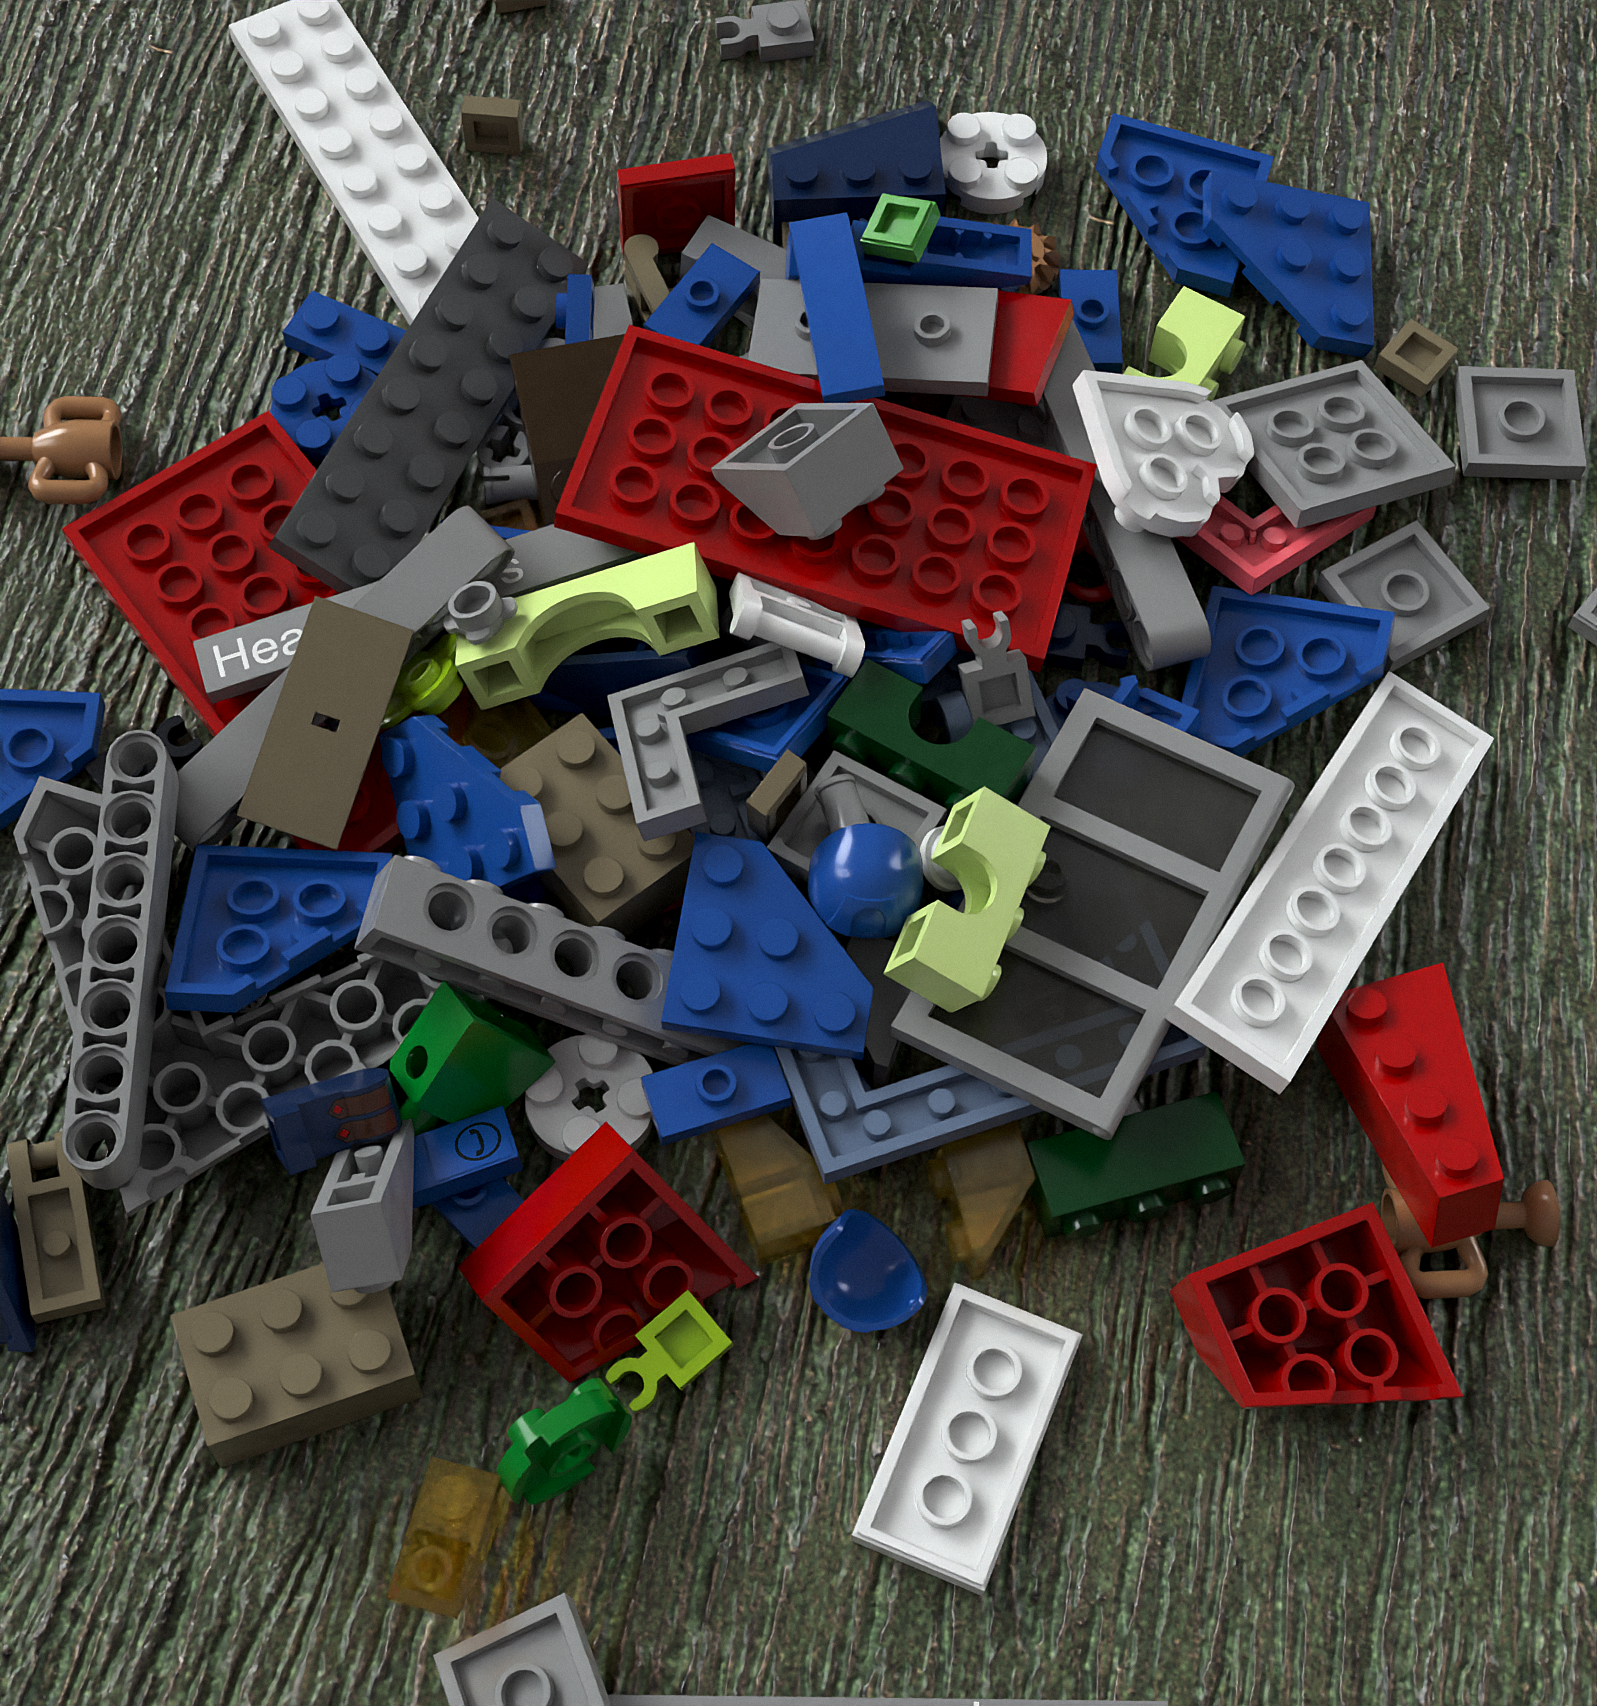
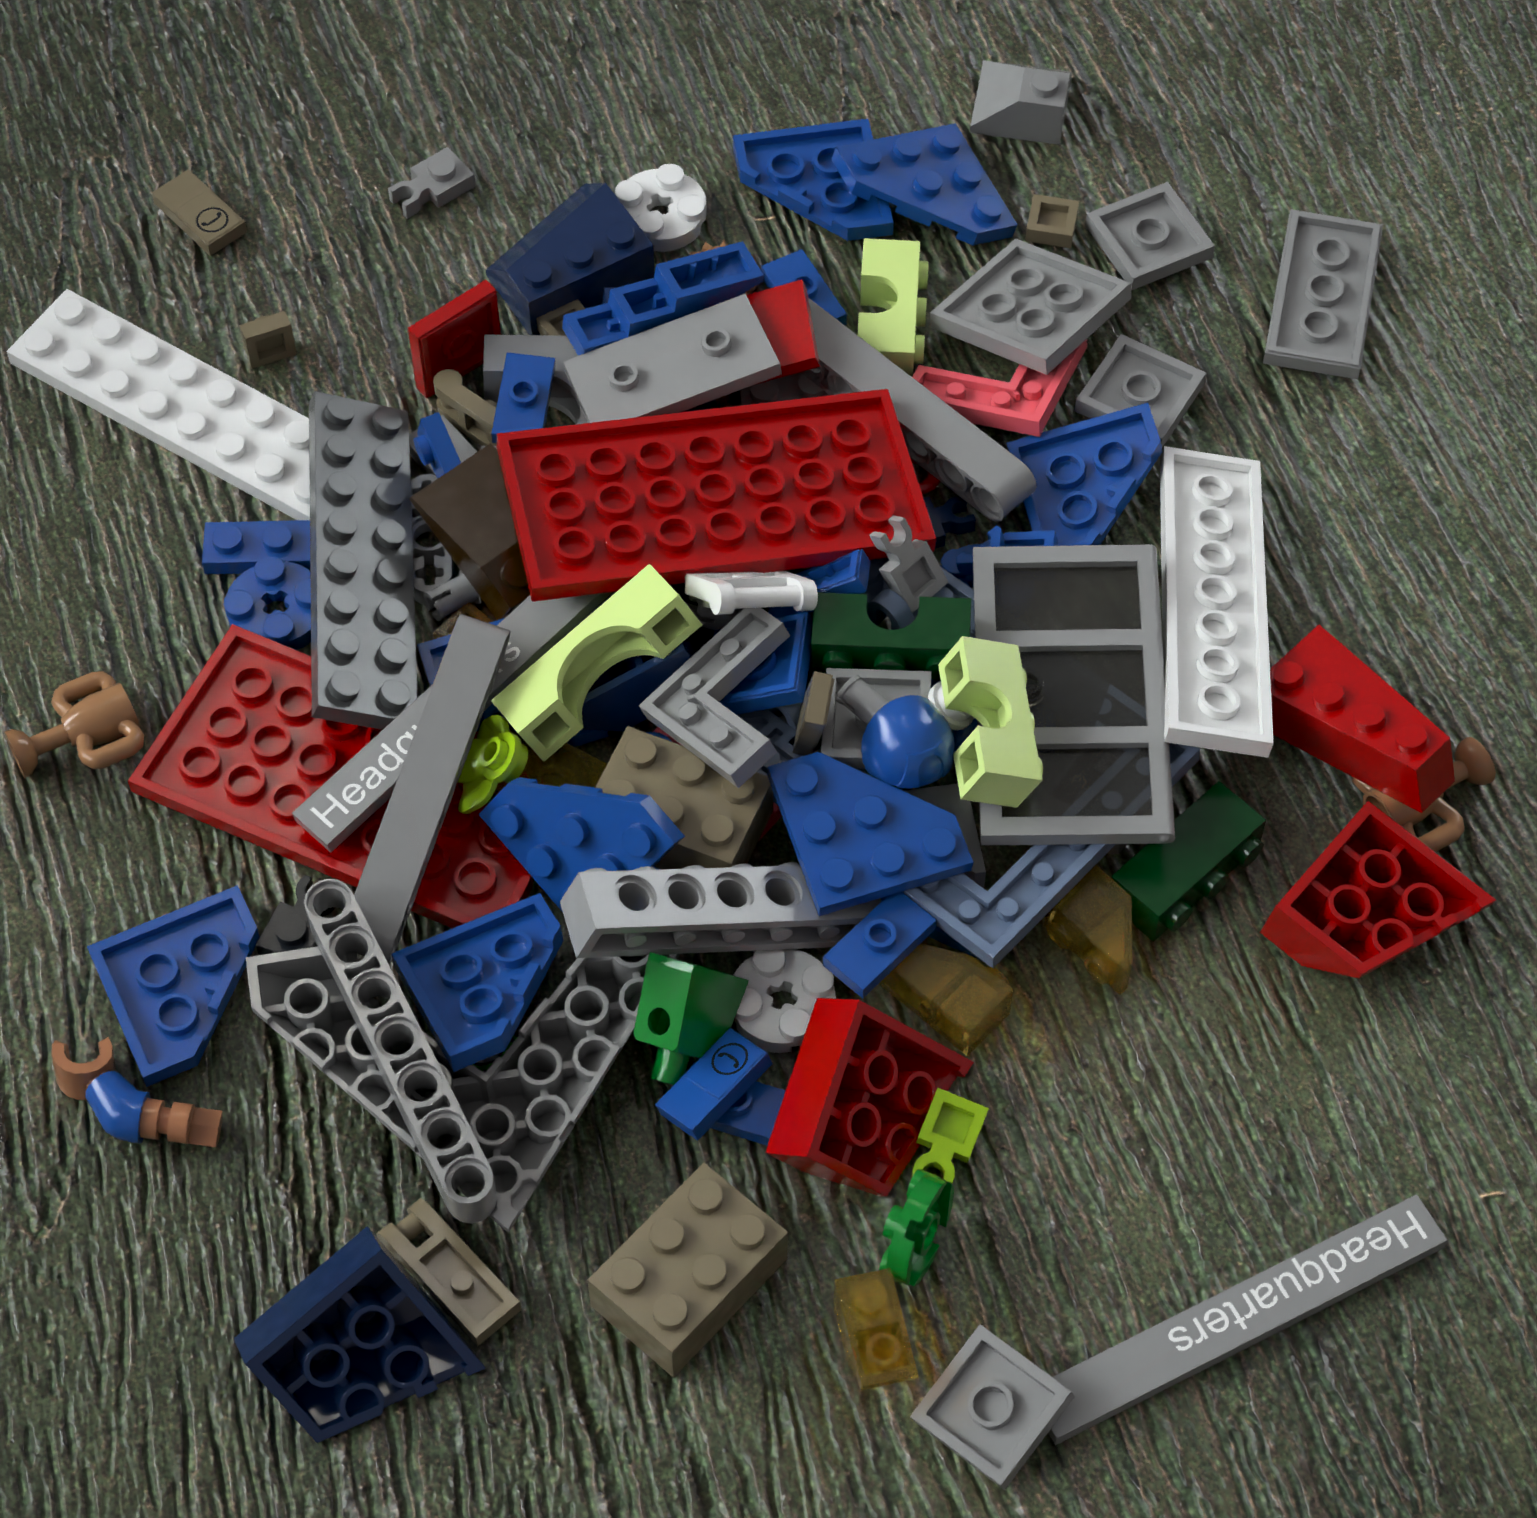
camera: 25 degrees left, 5 degrees down
dark tan piece [236,596,414,850] -> none
dark blue leg [260,1068,403,1175] -> none
light grey slope [310,1119,415,1294] -> none
light grey plate [443,581,518,645] -> none
light grey slope [711,403,904,540] -> none
blue slope [789,212,886,403] -> none
blue helmet [808,1209,927,1333] -> none
white tile [851,1283,1083,1596] -> none
bright green tile [860,193,941,263] -> none
white plate [1072,370,1254,537] -> none
none -> light grey slope [970,60,1072,145]

